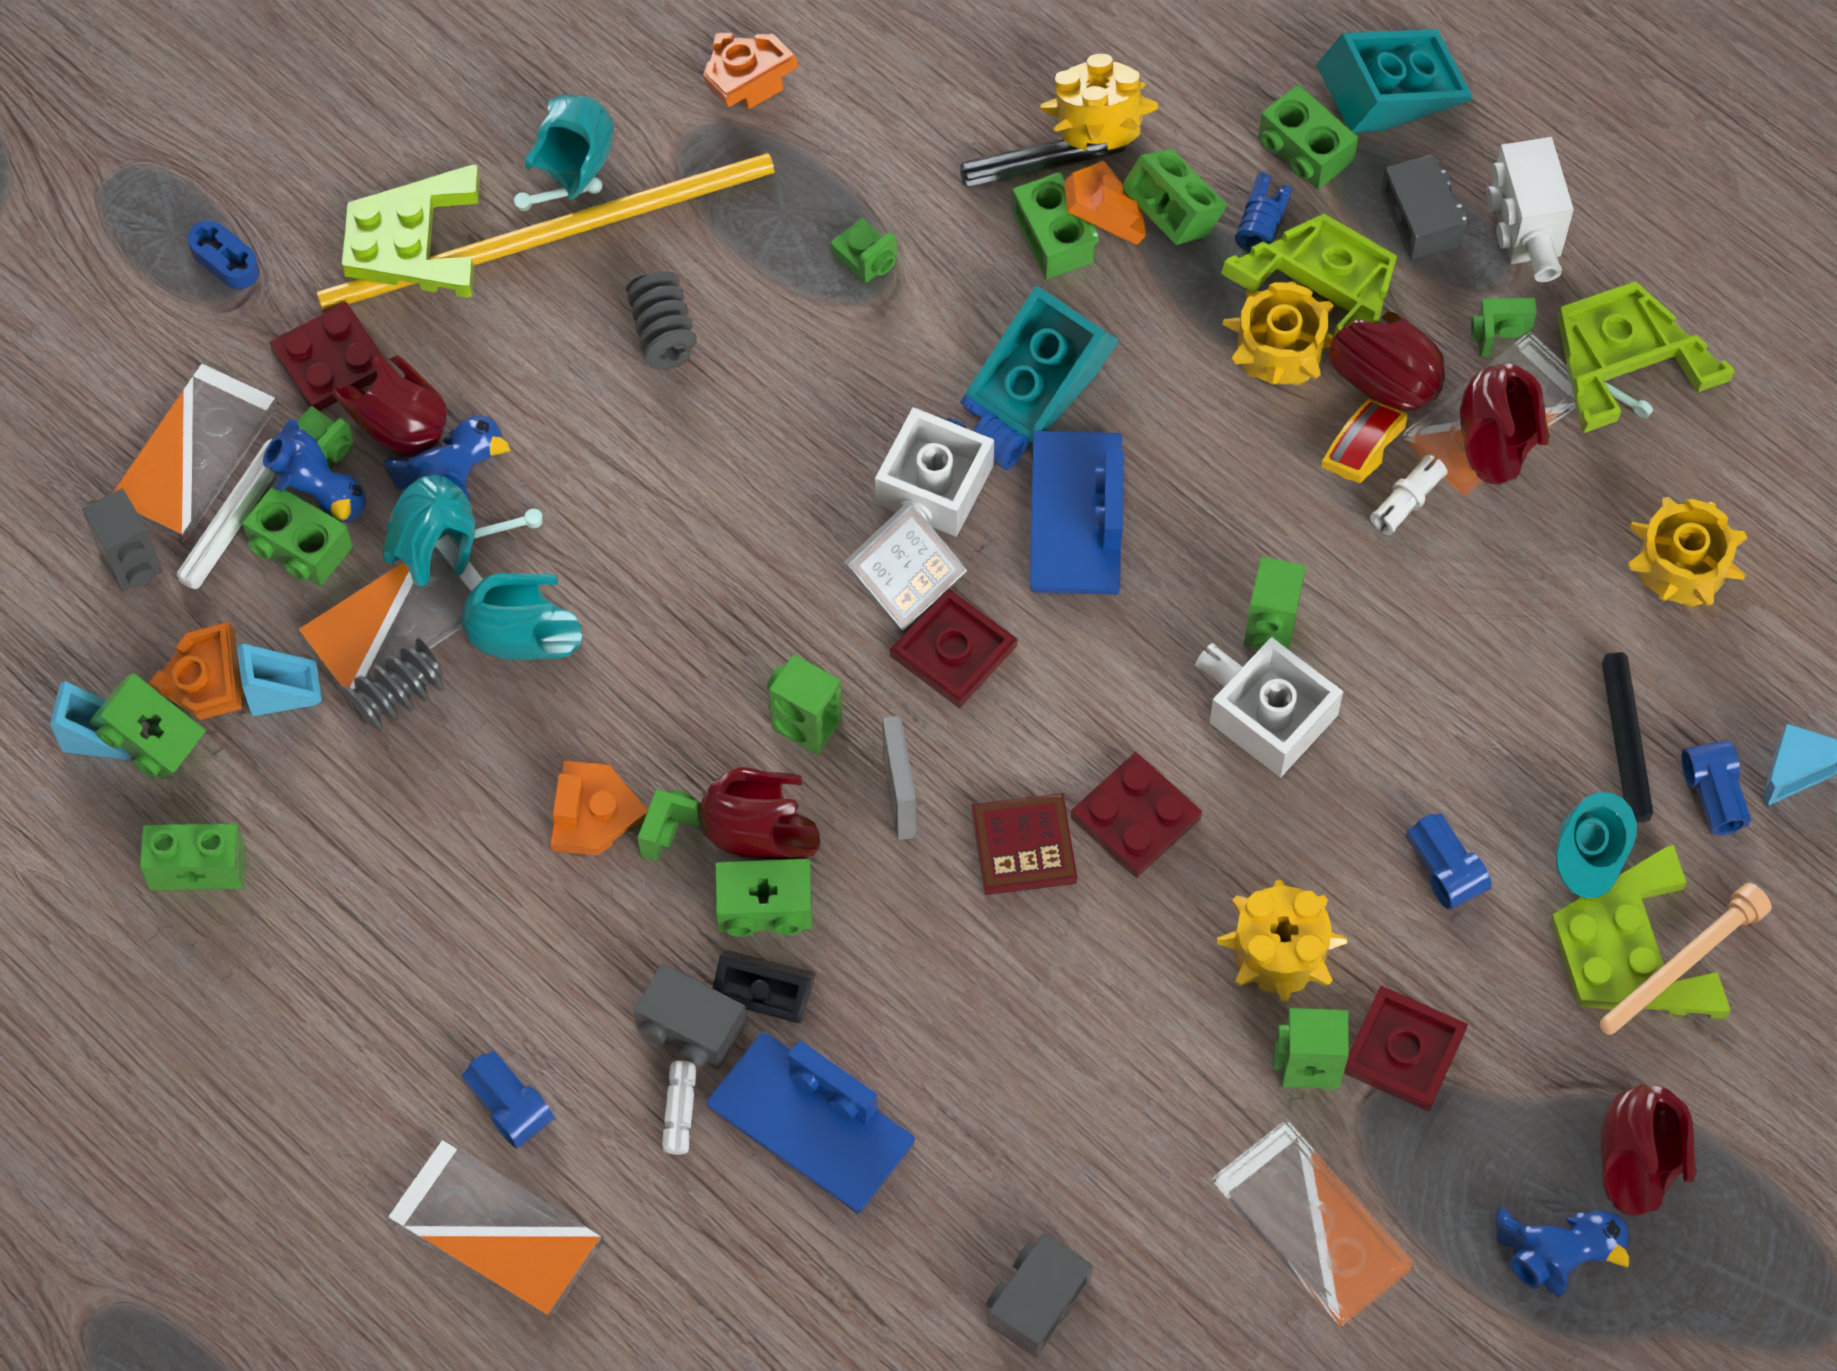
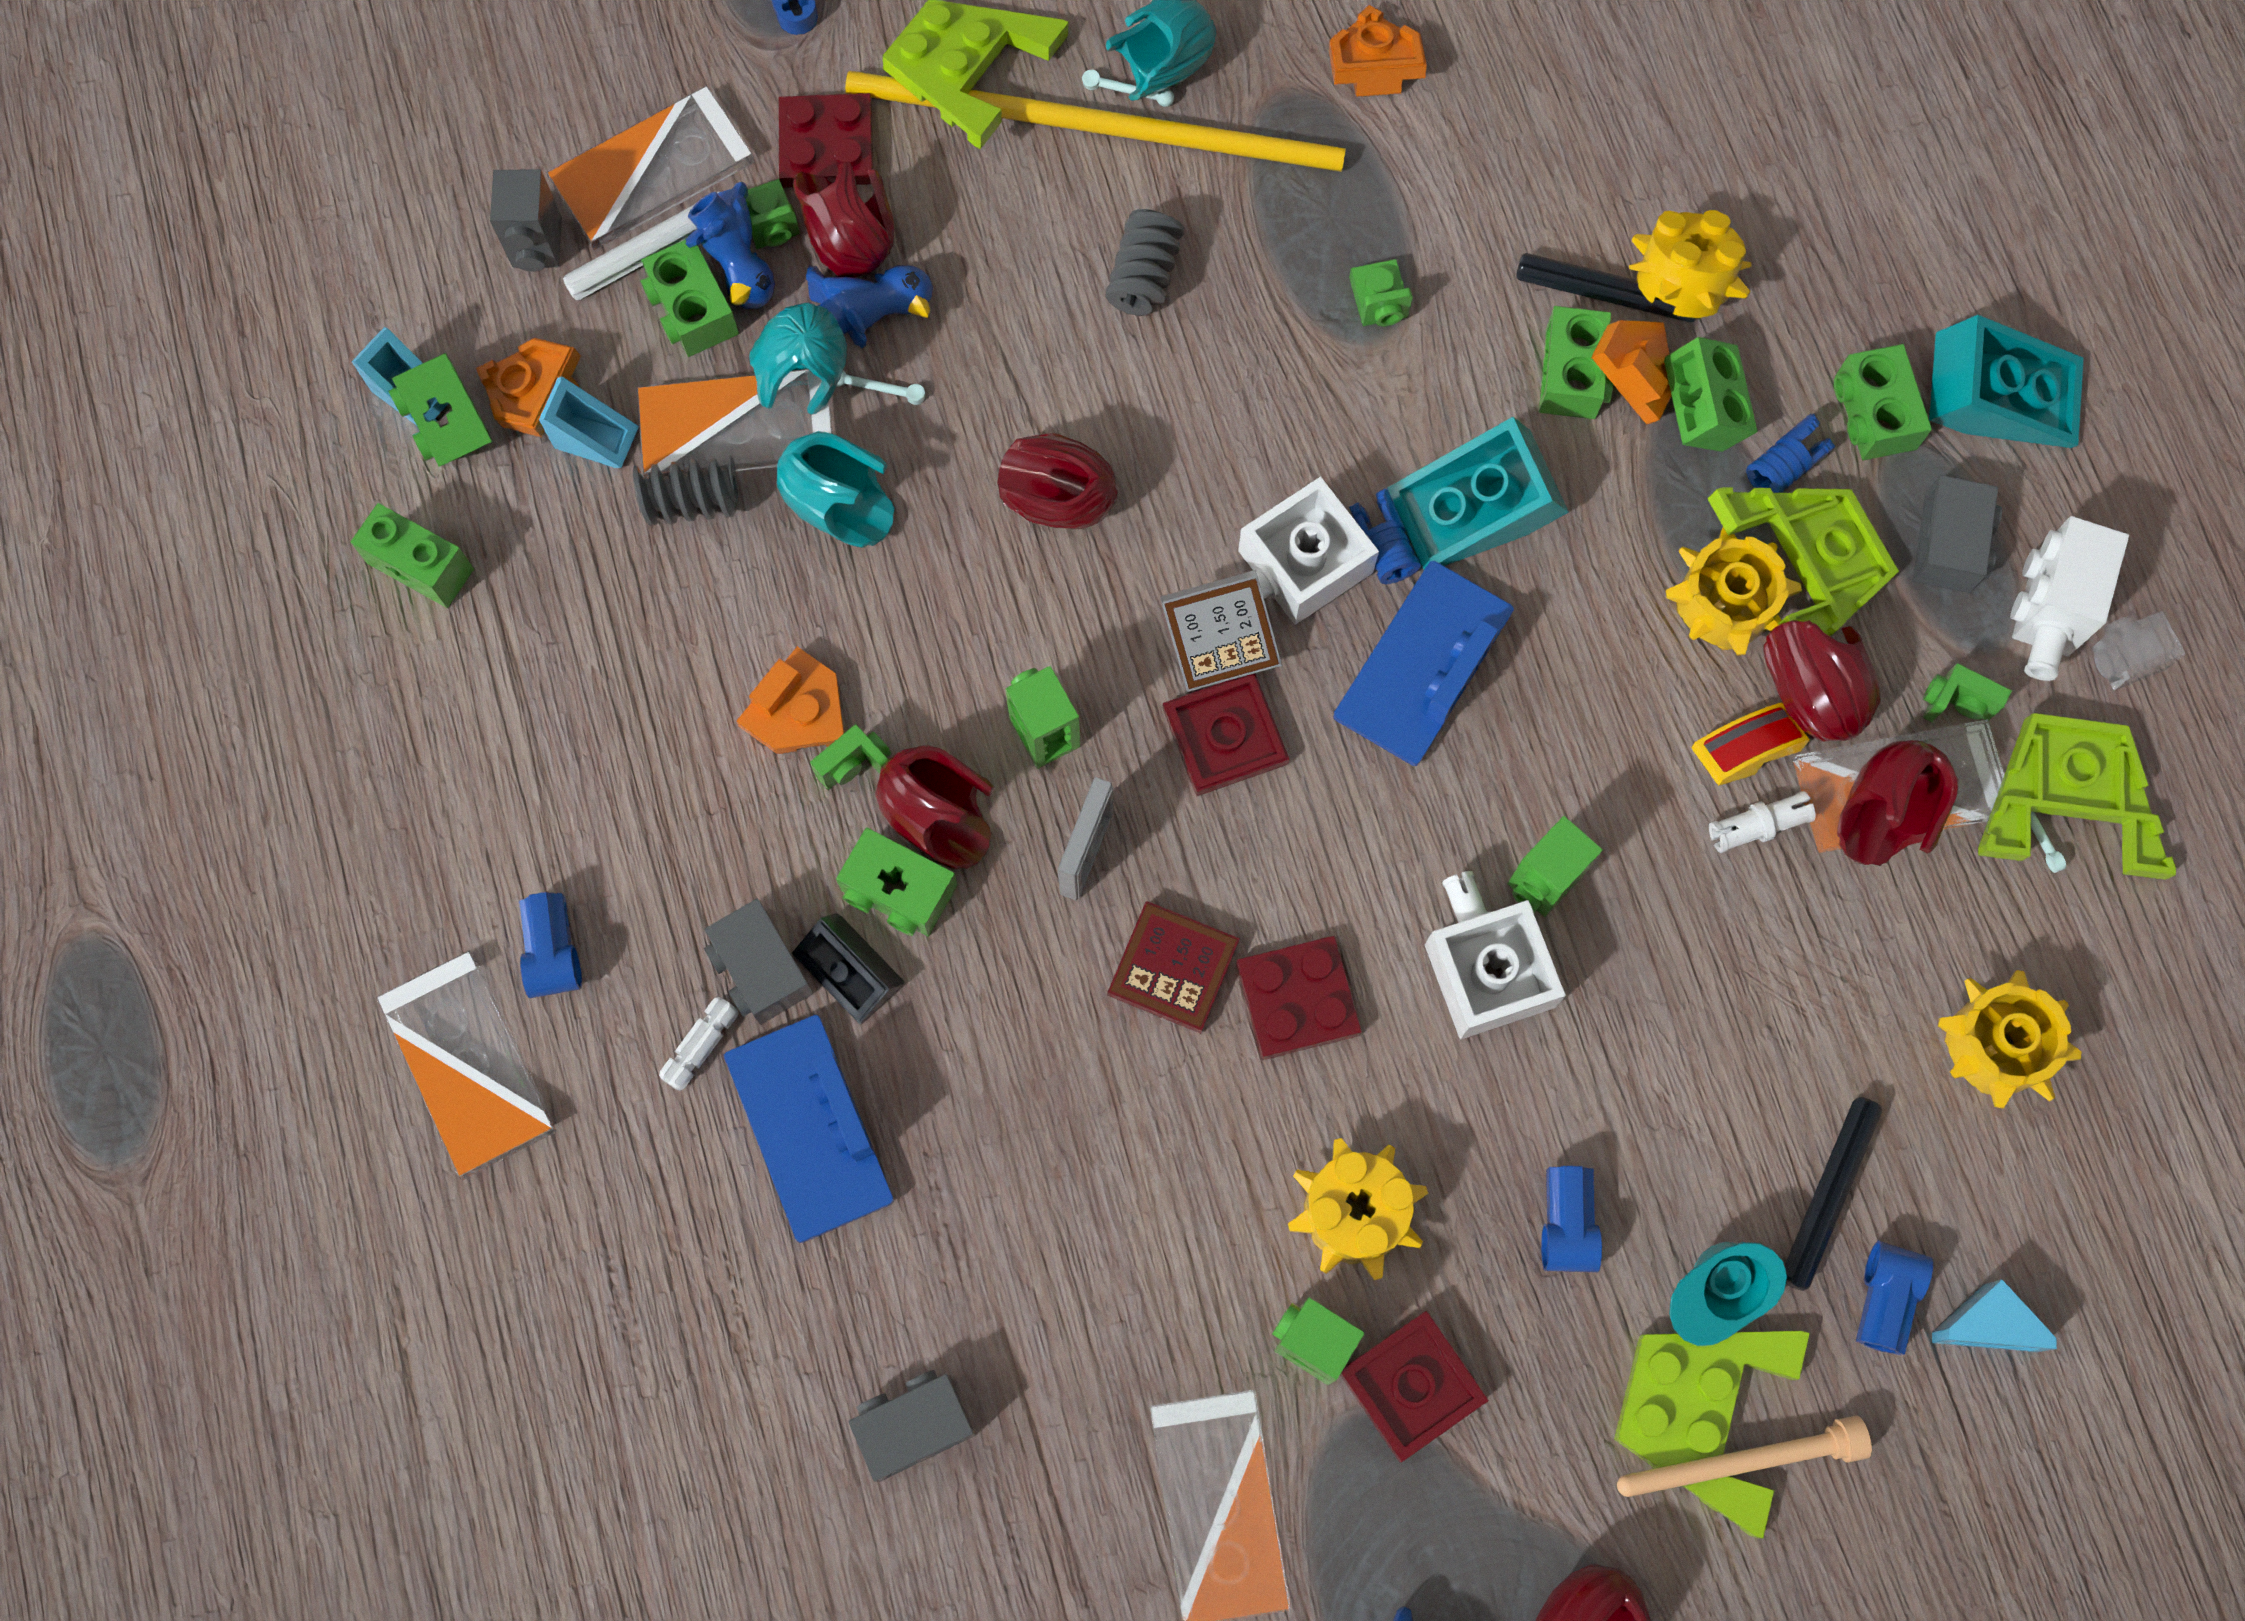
camera: 30 degrees right, 10 degrees up
none -> dark red hair [997,432,1118,530]
none -> clear brick [2091,611,2186,691]

